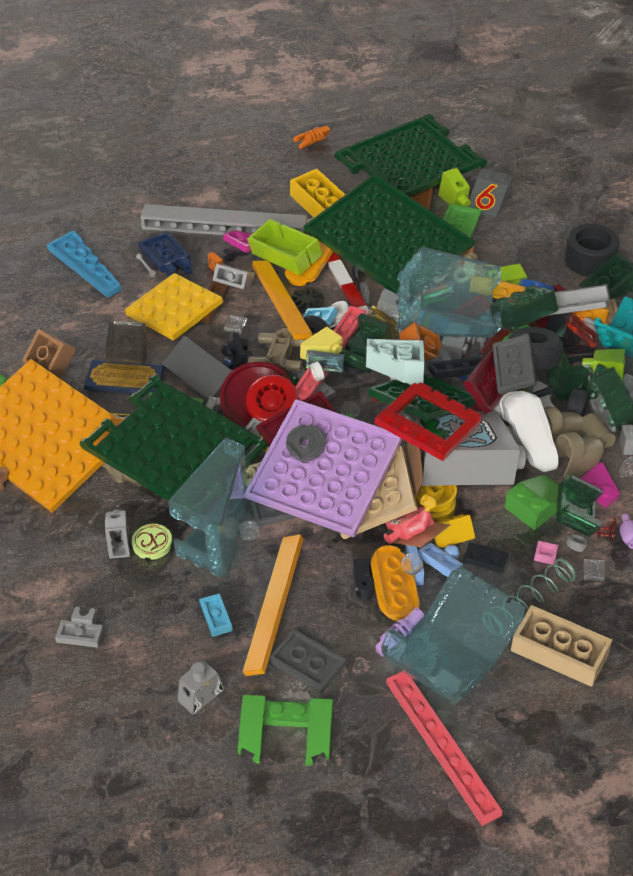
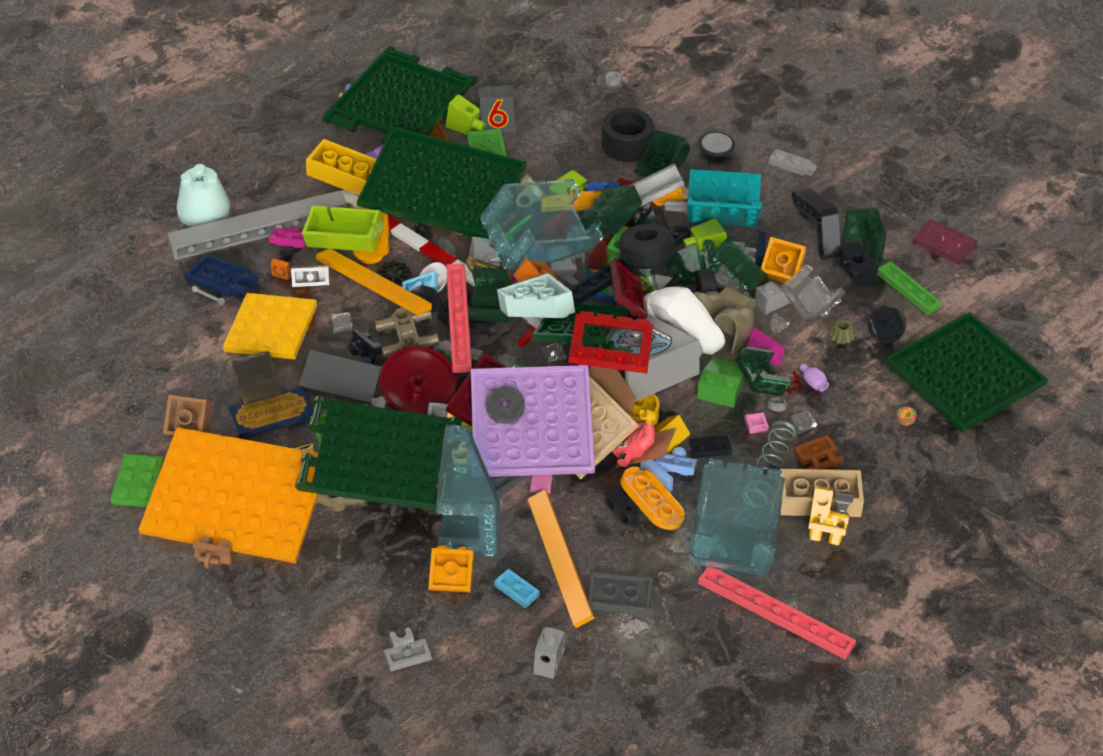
camera: 30 degrees left, 0 degrees up
dark azure wing [47,230,122,298] -> none
light grey torso [105,509,130,559] -> none
yellowish green tile [132,524,172,559] -> none
bright green wedge [238,695,333,766] -> none
red wheel [246,375,298,422] -> none
orange hinge [293,125,330,149] -> none
light yellow slope [300,327,342,359] -> none
clear light blue tile [306,350,344,373] -> none
white tile [310,362,324,381] -> none
lavender hinge [376,608,424,657] -> none
clear tile [401,553,423,575] -> none
dark grey tile [492,334,537,394] -> none
clear red tile [566,313,598,348] -> none
none -> light aqua cone [176,164,230,227]
none -> light orange plate [429,546,474,593]
none -> bright pink tile [530,475,553,494]
none -> light grey tile [605,71,622,86]
none -> dark orange plate [793,435,844,470]
none -> yellow hips [808,485,854,545]

